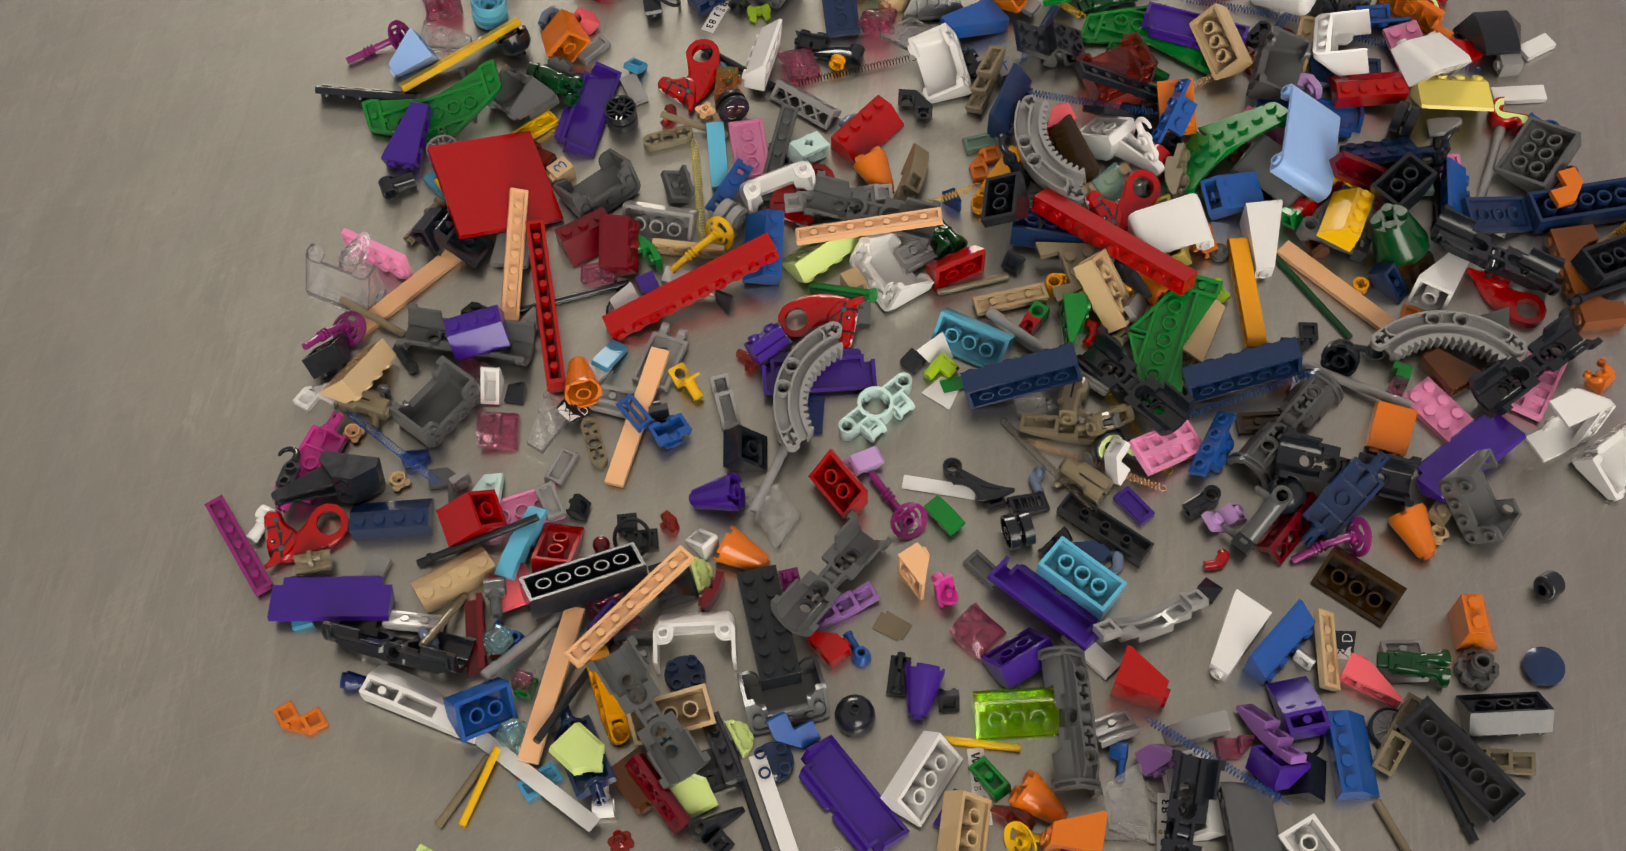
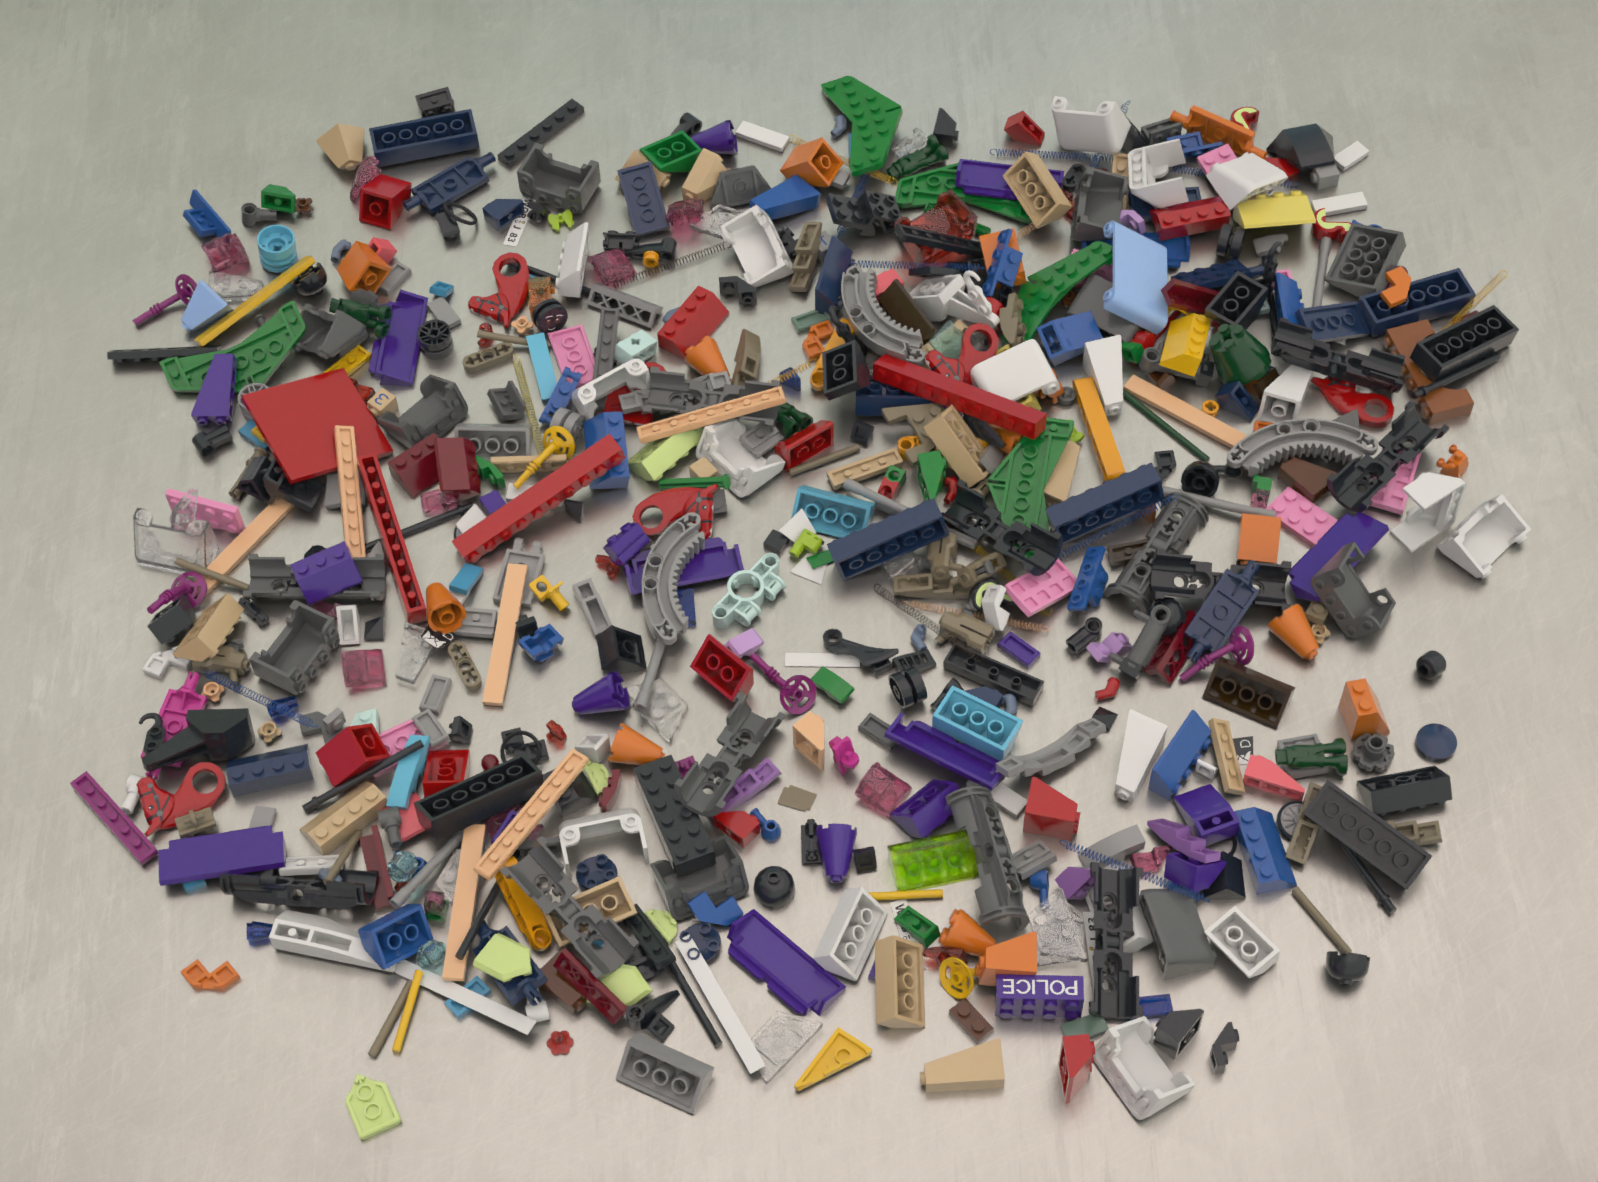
camera: 10 degrees left, 5 degrees down
blue tile [616,393,654,433] -> none

